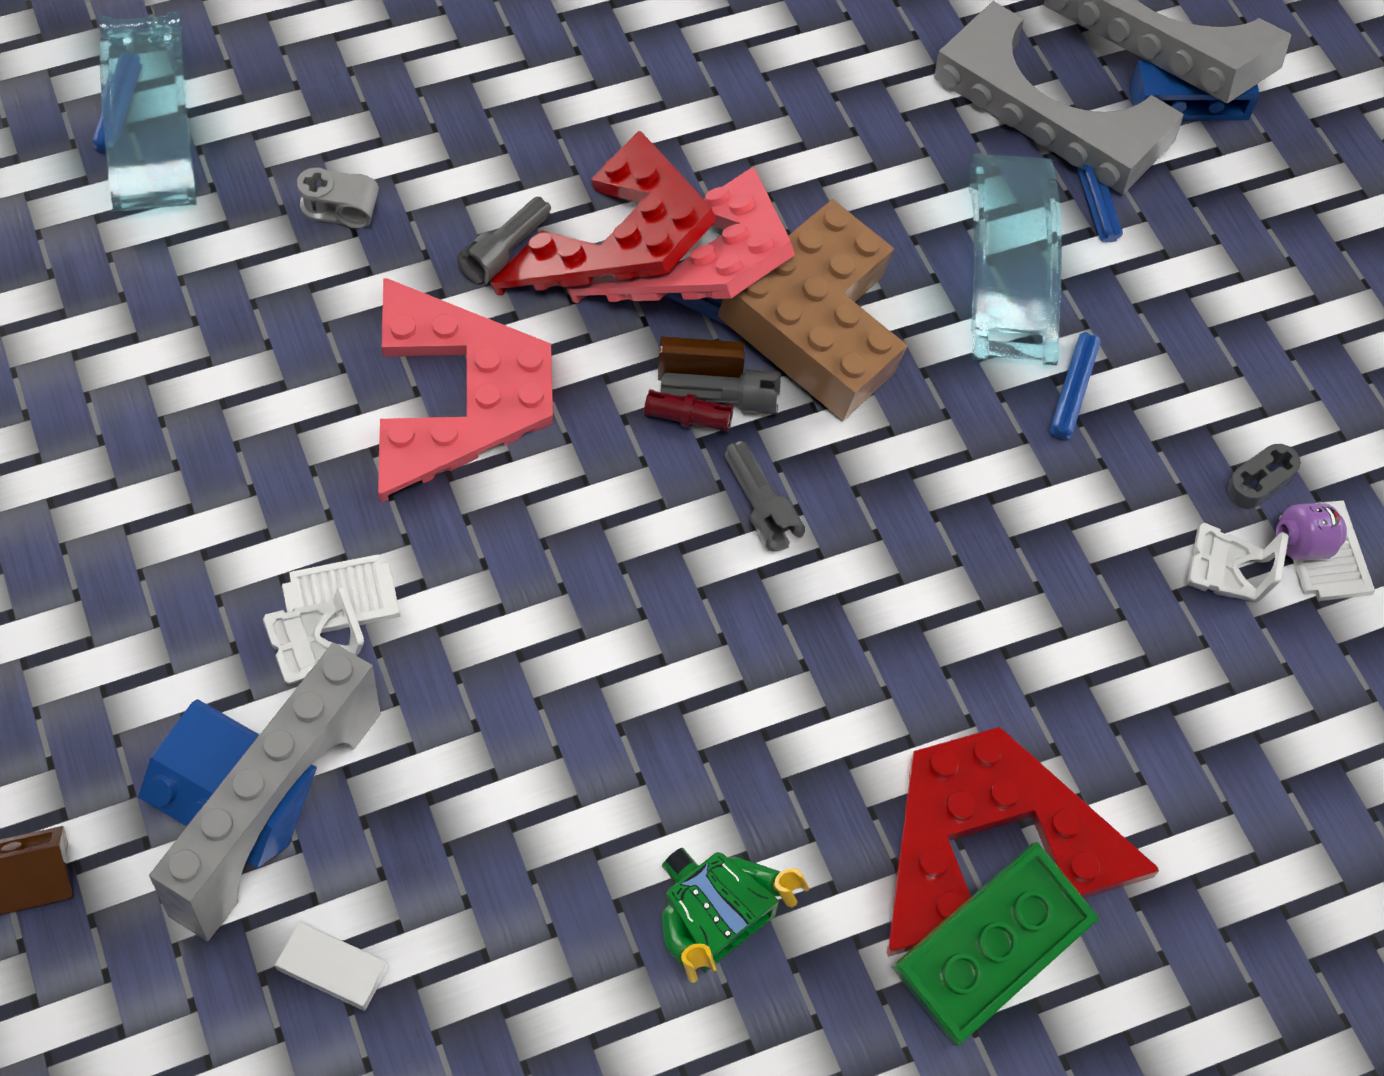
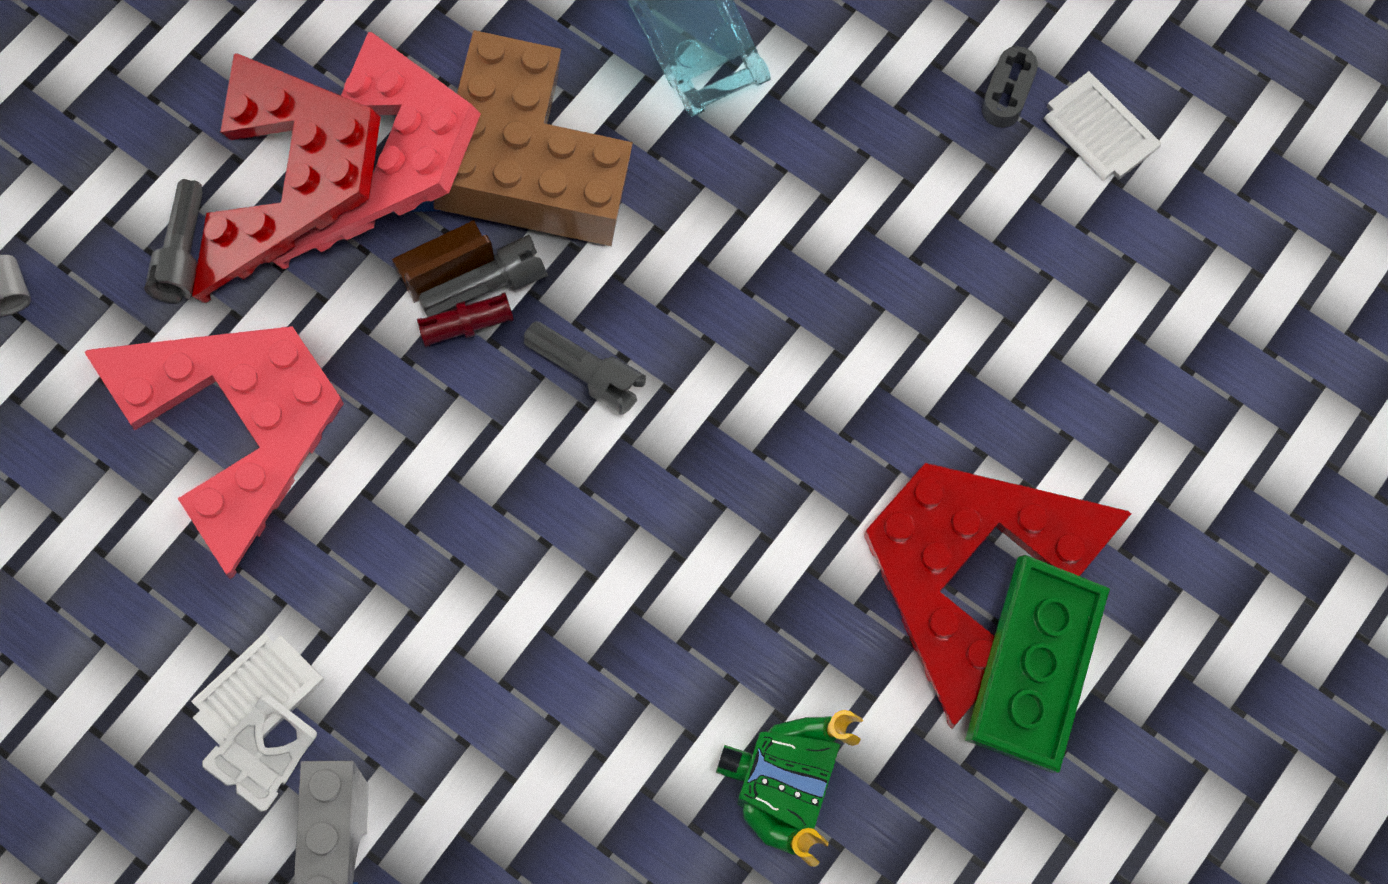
camera: 30 degrees left, 10 degrees up
blue axle [1049,332,1101,440] -> none
white piece [1187,523,1289,602] -> none
medium lavender head [1276,503,1347,560] -> none

